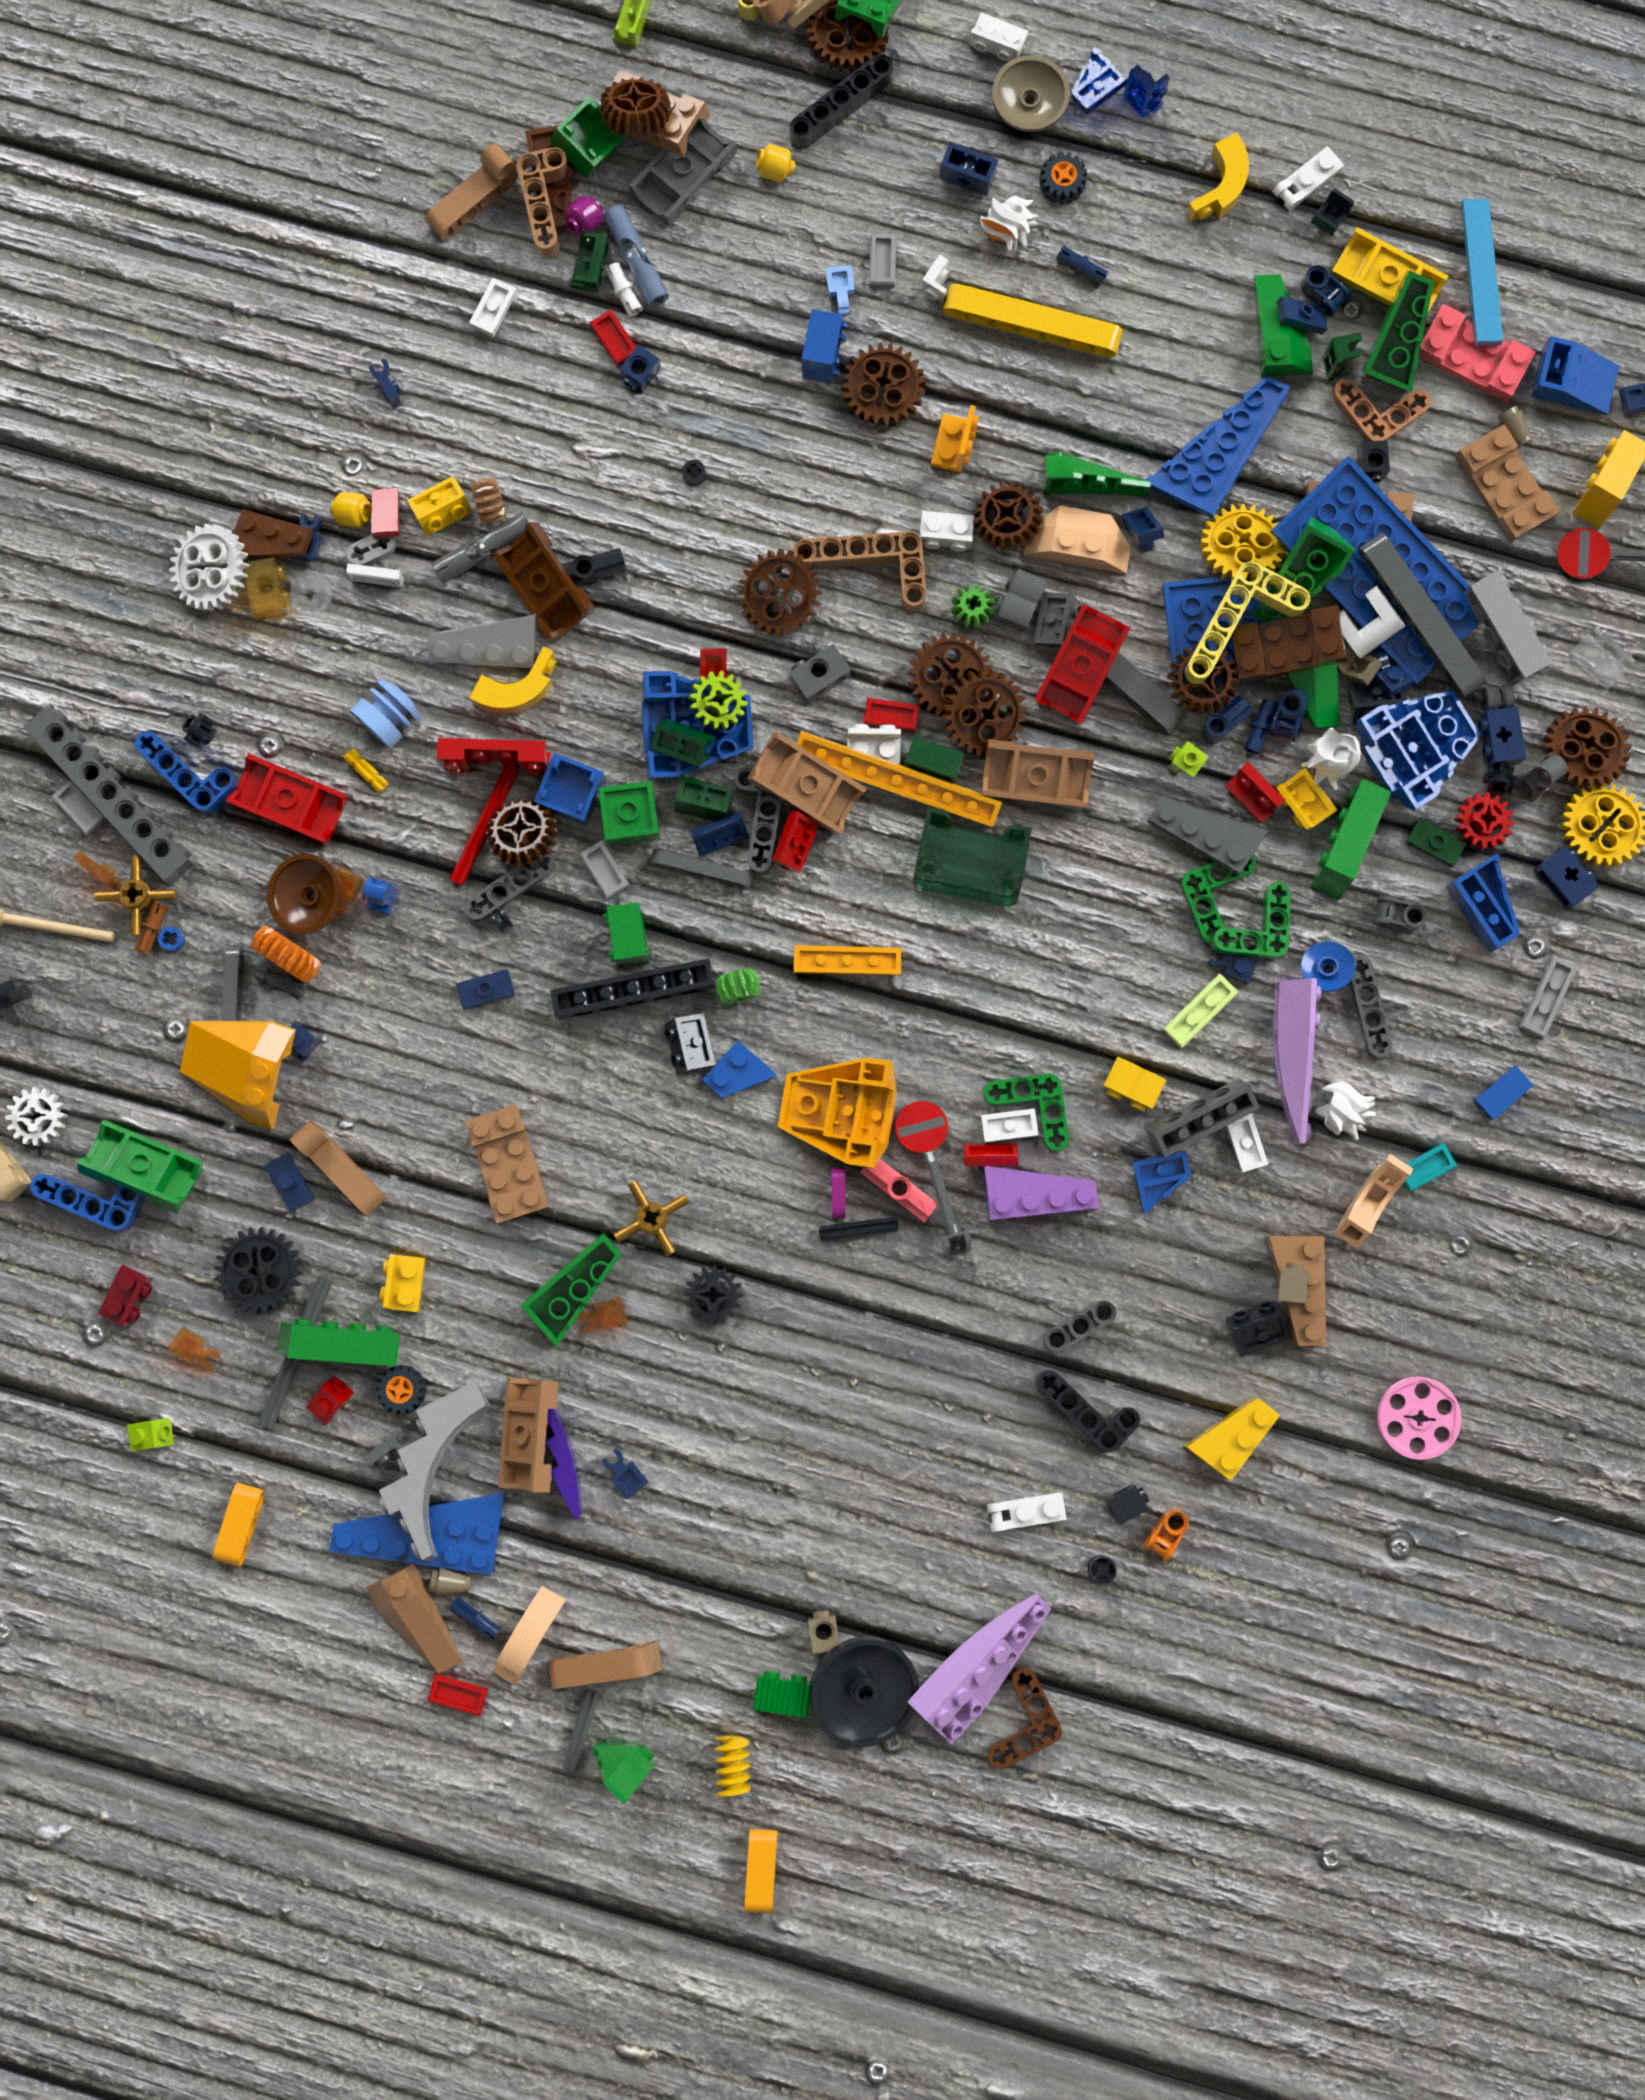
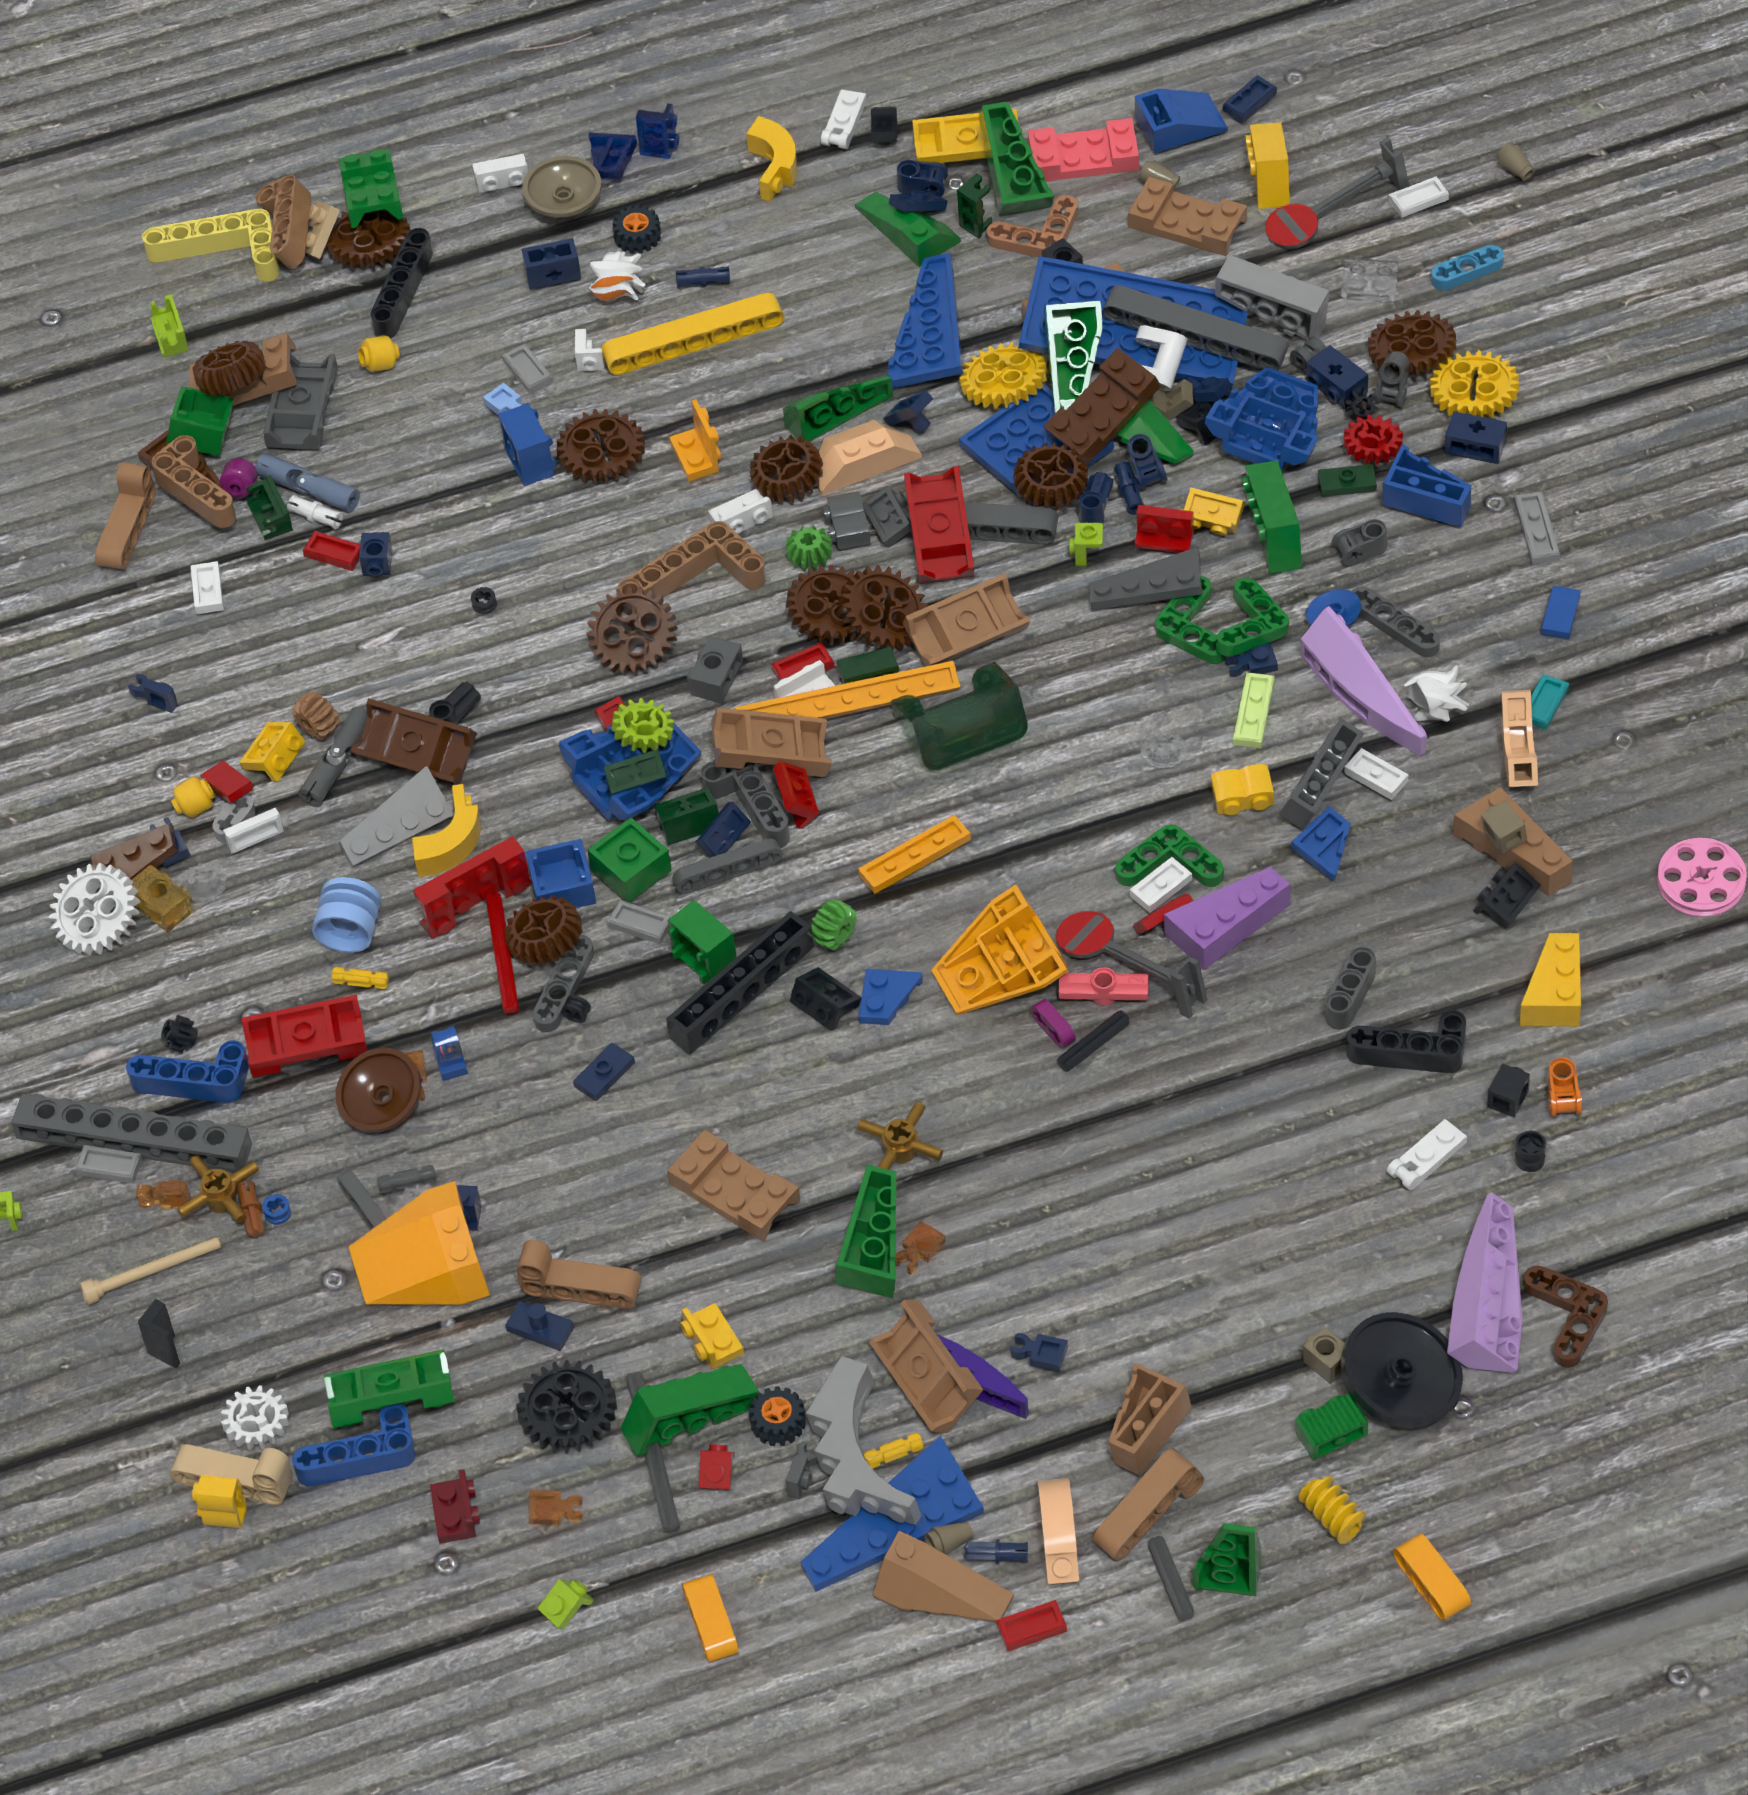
camera: 30 degrees left, 30 degrees down
orange gear [250,926,321,983] -> none
black gear [684,1265,743,1325] -> none
light yellow beam [1185,561,1310,684] -> none
white hair [1301,727,1361,790] -> none
dark azure tile [1461,199,1503,346] -> none
none -> yellow axle [863,1432,923,1469]
none -> medium nougat wedge [1108,1363,1192,1476]

